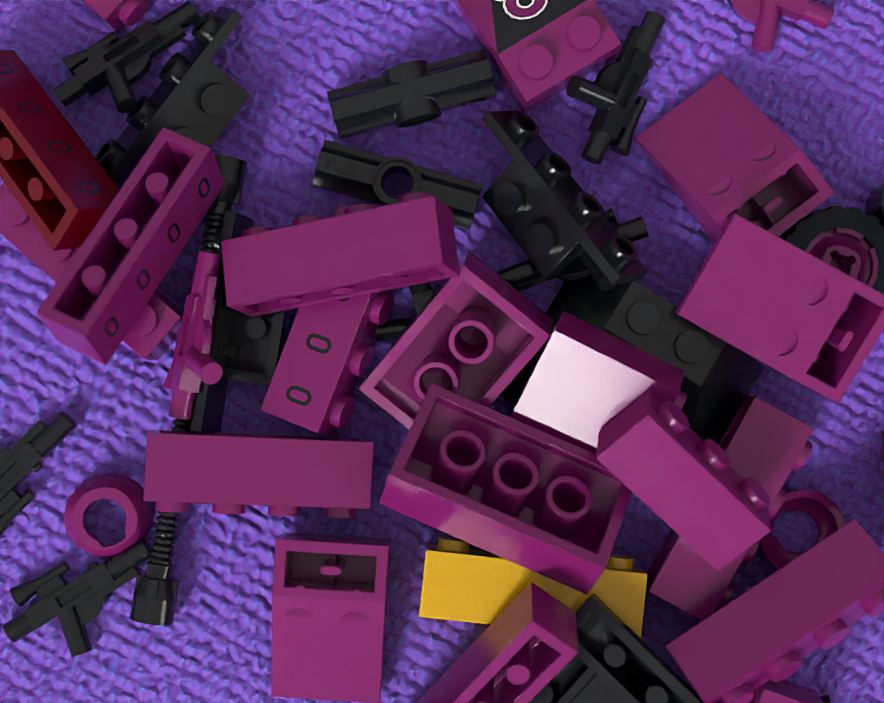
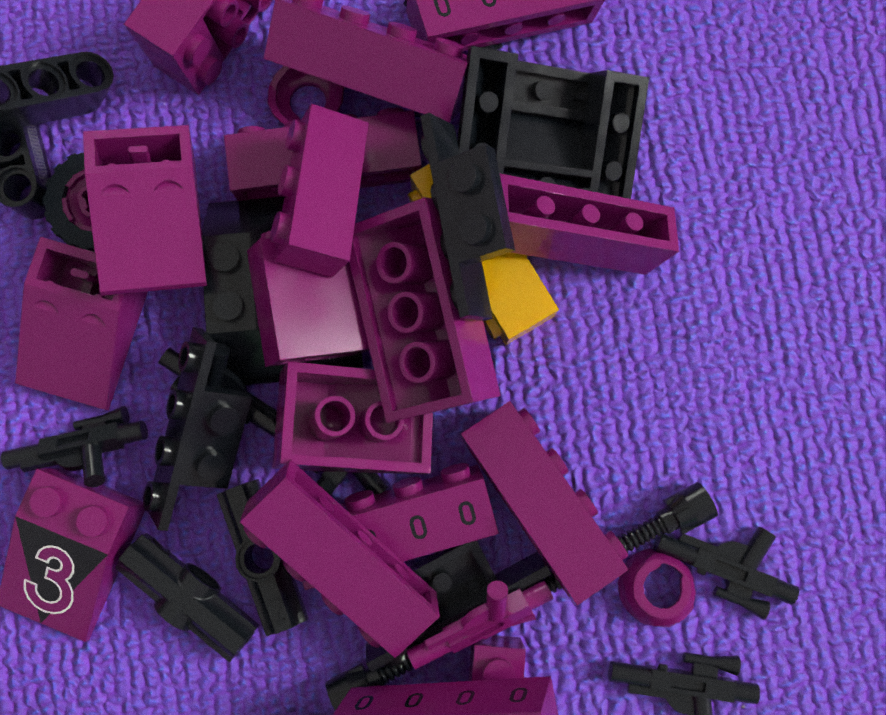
camera: 130 degrees left, 5 degrees down
magenta slope [271,532,391,703] -> none
none -> black bracket [420,113,515,321]

